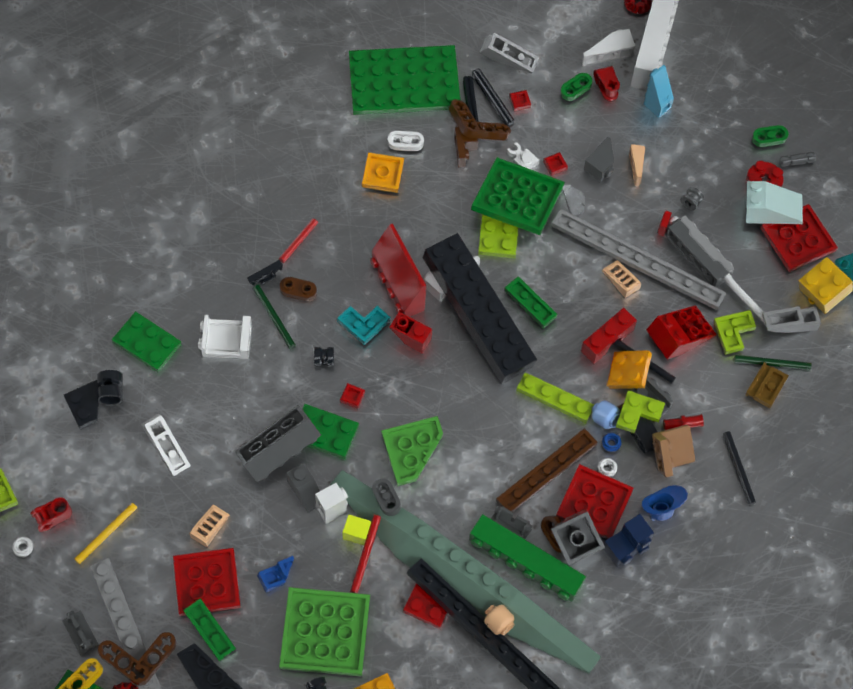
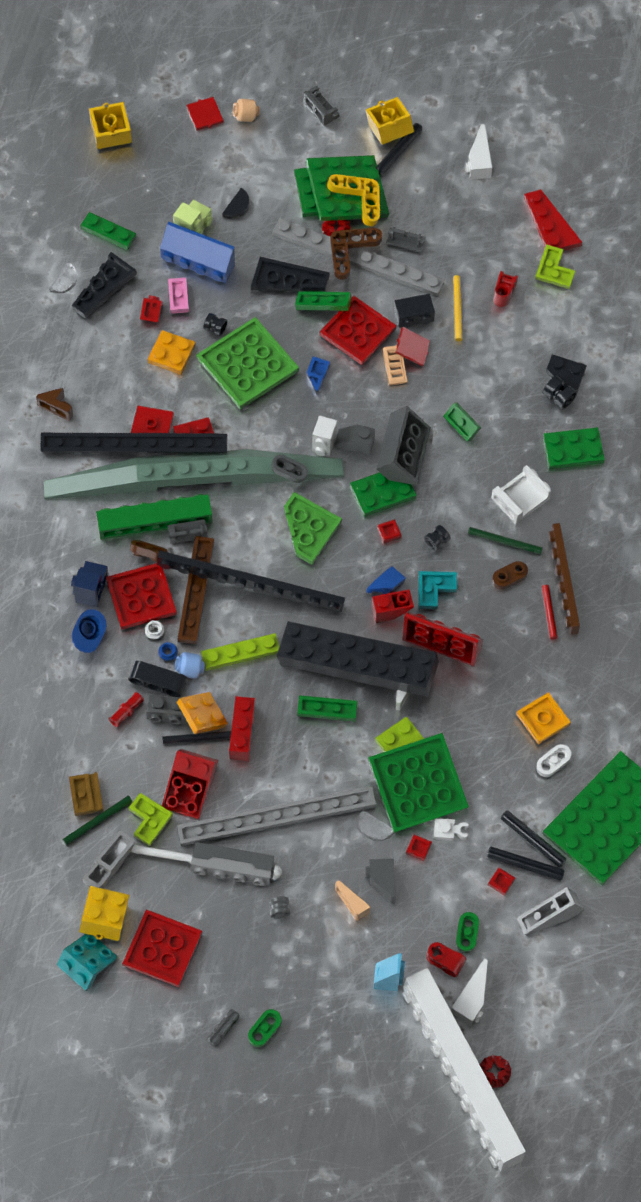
camera: 140 degrees right, 0 degrees up
white plate [13,537,33,557] -> none
white slope [141,414,190,476] -> none
black tile [247,259,283,286] -> none
neon yellow panel [342,515,371,545] -> none
red bar [350,515,381,594] -> none
reddish brown beam [449,100,511,141] -> none
reddish brown slope [454,127,479,168] -> none
light nougat head [484,604,515,635] -> none
dark grey slope [551,509,605,565] -> none
light nougat slope [602,260,641,298] -> none
lime plate [616,390,665,433] -> none
medium nougat bracket [652,425,695,477] -> none
red tile [657,211,672,236] -> none
black bar [723,431,756,505] -> none
red plate [746,161,784,187] -> none
light aqua slope [746,181,803,224] -> none
none -> red plate [131,405,174,433]
none -> black plate [157,550,345,612]
none -> blue slope [366,566,406,595]
none -> black brick [394,293,435,328]
none -> piece [395,327,430,366]
none -> green plate [443,402,481,442]
none -> reddish brown plate [548,523,580,634]

